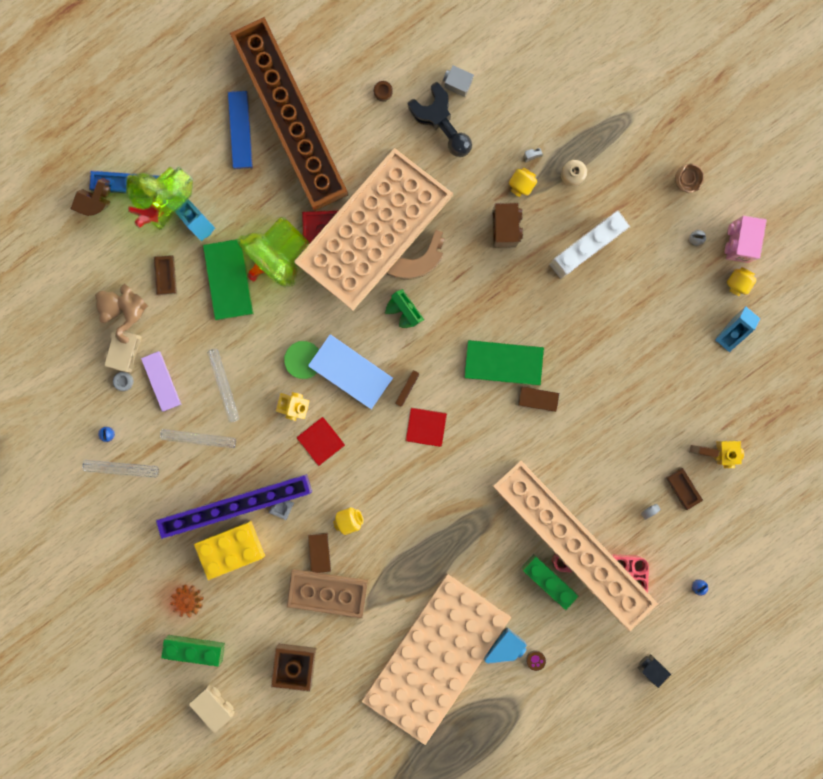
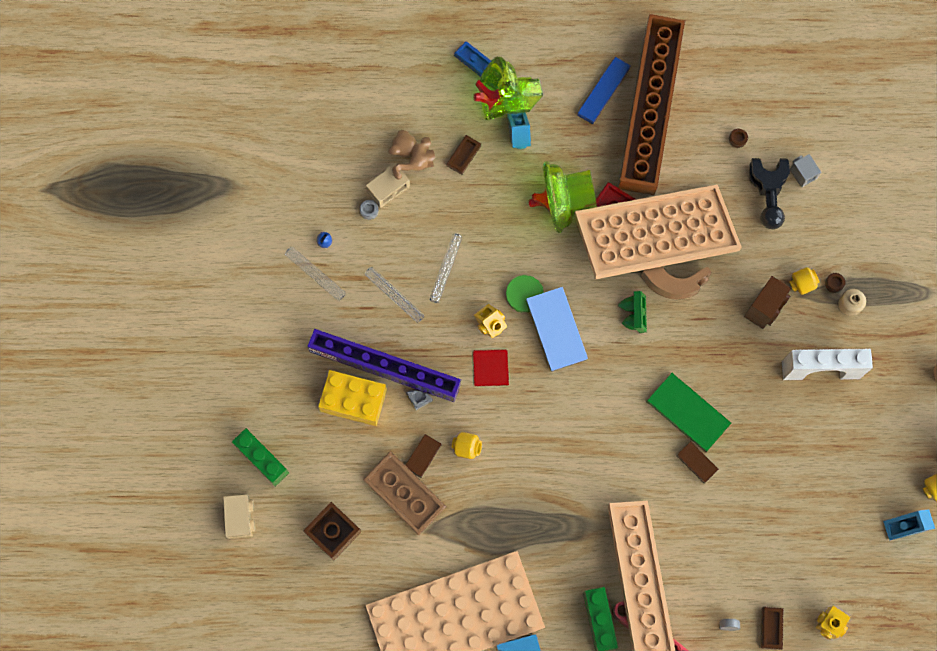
camera: 25 degrees right, 15 degrees down
reddish brown brick [70,178,111,216] -> none
lavender tile [141,351,181,412] -> none
clear orange gear [170,584,204,618] -> none
green tile [203,239,254,321] -> none
reddish brown tile [395,370,420,407] -> none
red sticker [406,408,447,447] -> none
light grey tile [523,148,543,162] -> none
reddish brown tile [689,445,720,458] -> none
light grey hinge [690,230,706,246] -> none
none -> reddish brown tile [825,273,846,293]

